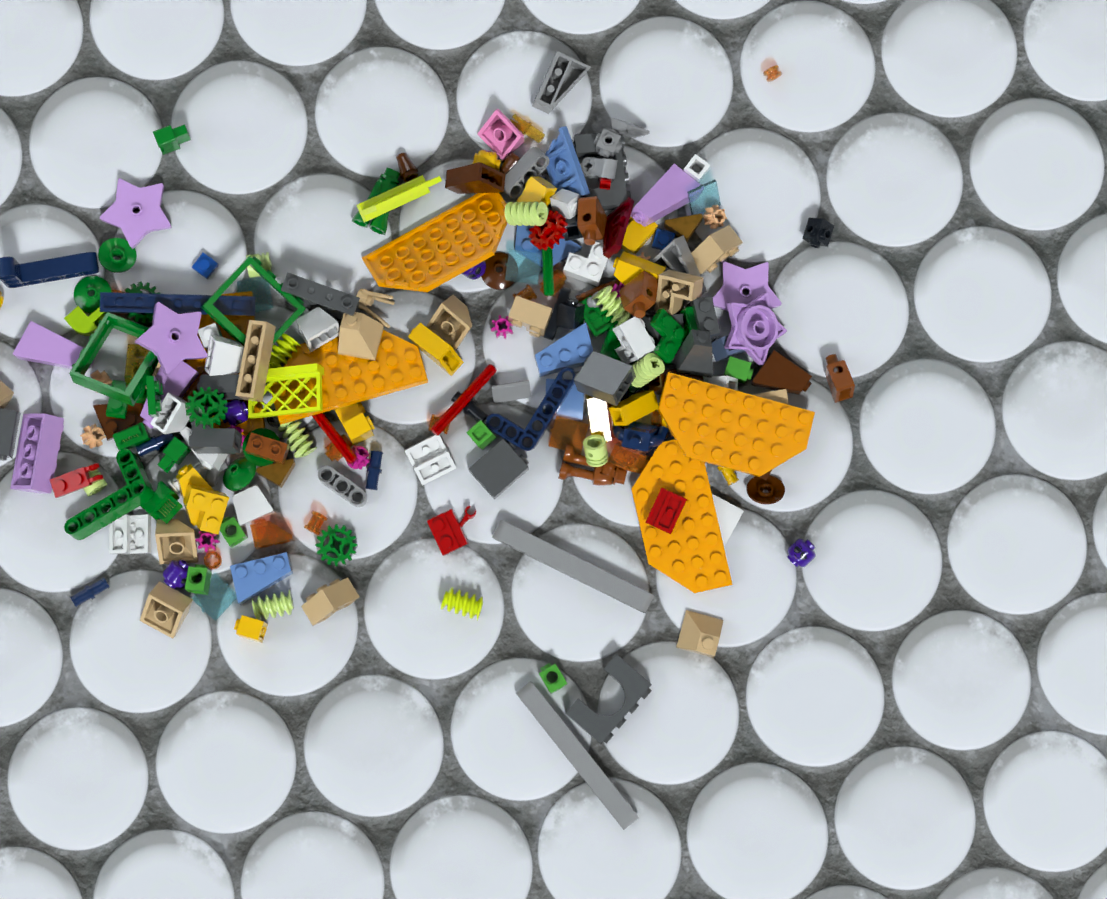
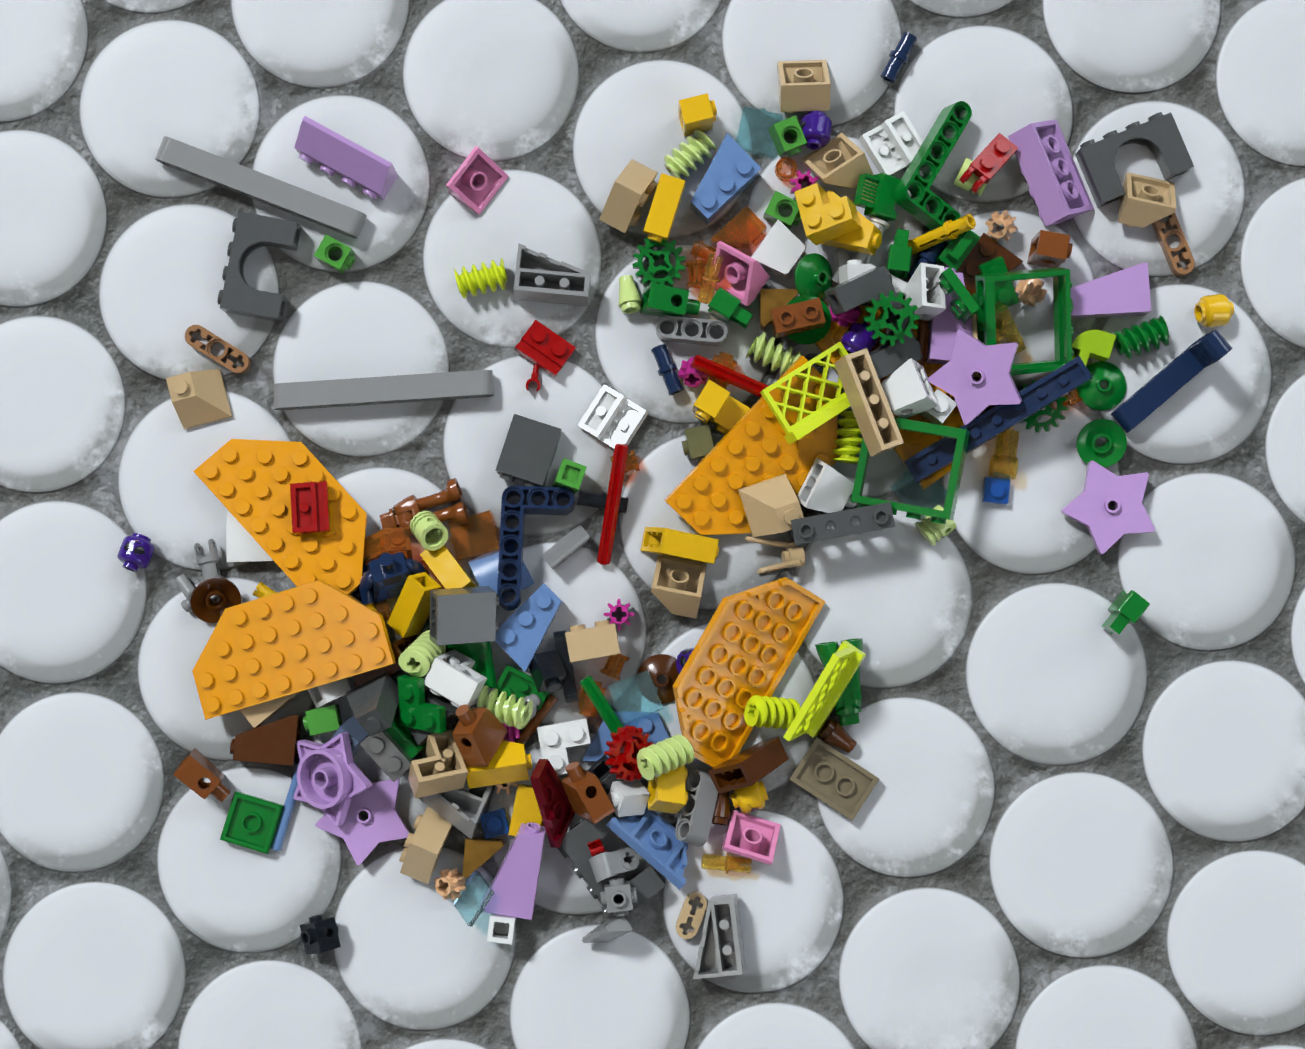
camera: 150 degrees right, 5 degrees up
none -> light grey arm [175,574,195,613]
none -> medium nougat beam [185,325,251,374]
none -> light grey piece [194,539,224,582]
none -> green plate [220,791,284,854]
none -> medium blue bar [271,758,300,851]
none -> lavender slope [294,116,398,200]
none -> bright pink slope [446,146,509,215]
none -> light grey wedge [513,243,591,306]
none -> yellowish green cone [618,275,643,314]
none -> green torso [640,282,700,317]
none -> yellow slope [643,173,686,243]
none -> tan beam [676,891,707,939]
none -> olive brick [682,424,714,464]
none -> clear orange pin [690,240,716,263]
none -> clear yellow axle [697,253,724,304]
none -> green piece [708,287,753,329]
none -> bright pink slope [711,241,770,306]
none -> neon yellow piece [744,695,800,729]
none -> dark tan plate [789,737,879,821]
none -> yellow pin [908,214,976,255]
none -> clear yellow piece [989,429,1019,480]
none -> dark orange brick [1027,230,1073,268]
none -> green piece [1113,316,1169,360]

